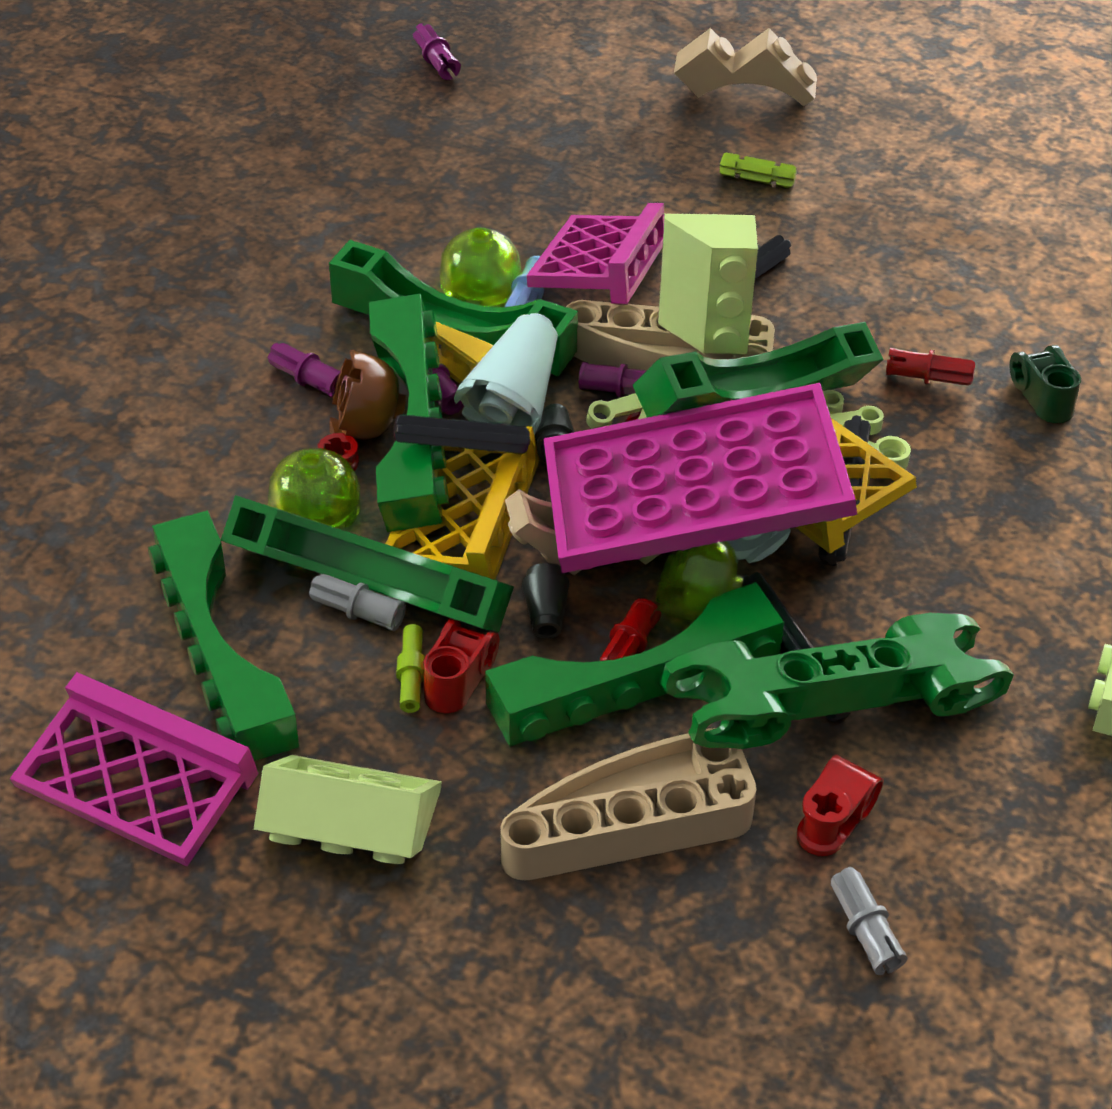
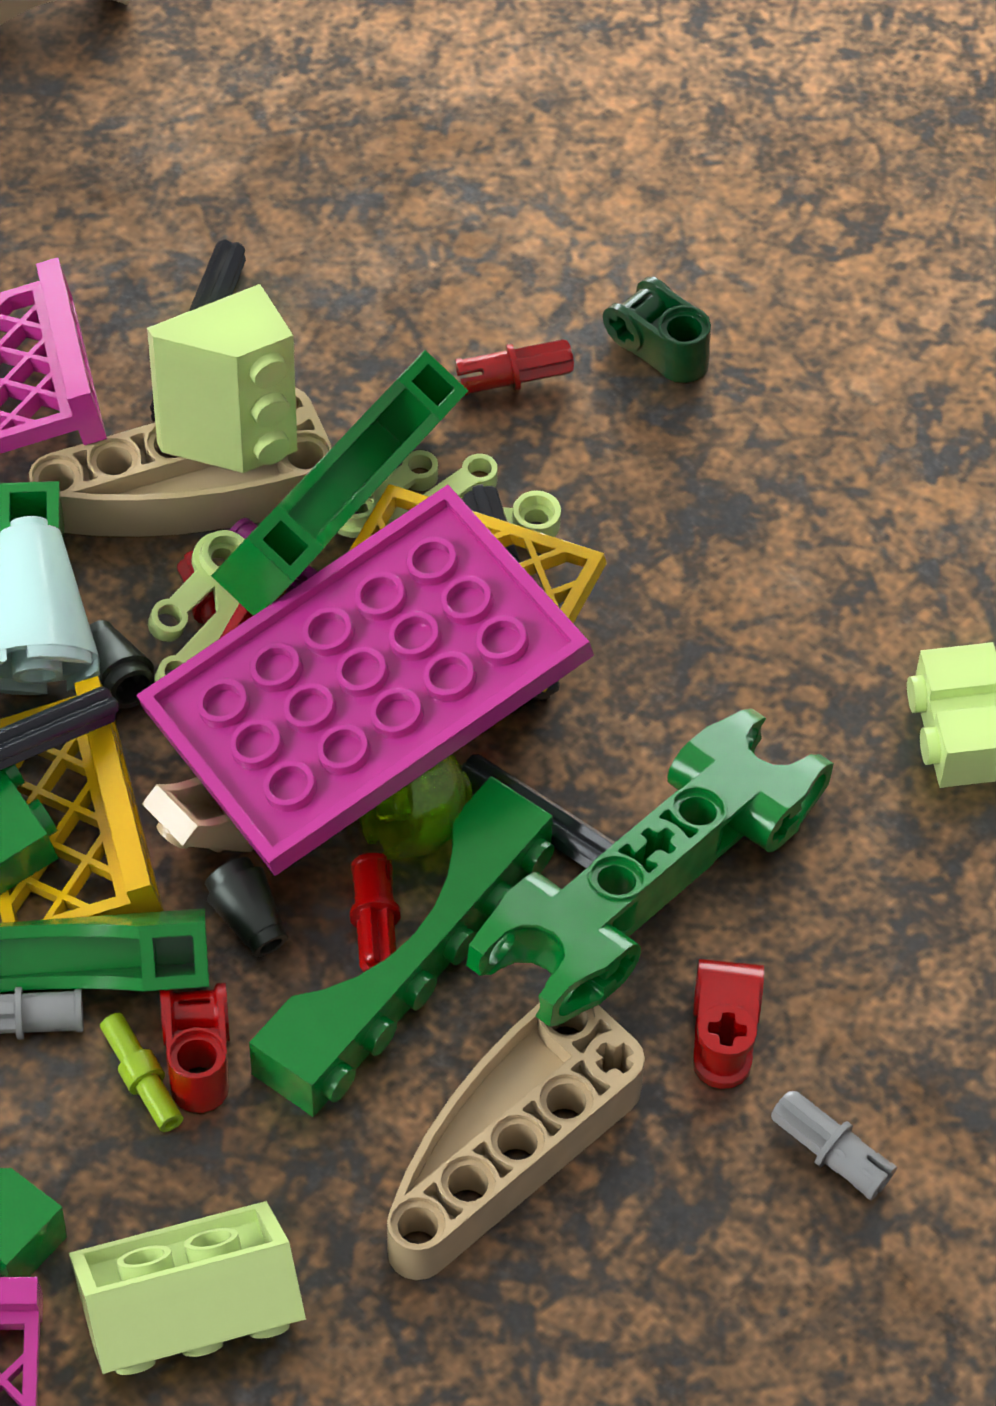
camera: 30 degrees left, 10 degrees up
magenta axle [578,362,646,398] -> none
lime axle [720,152,797,188] -> none

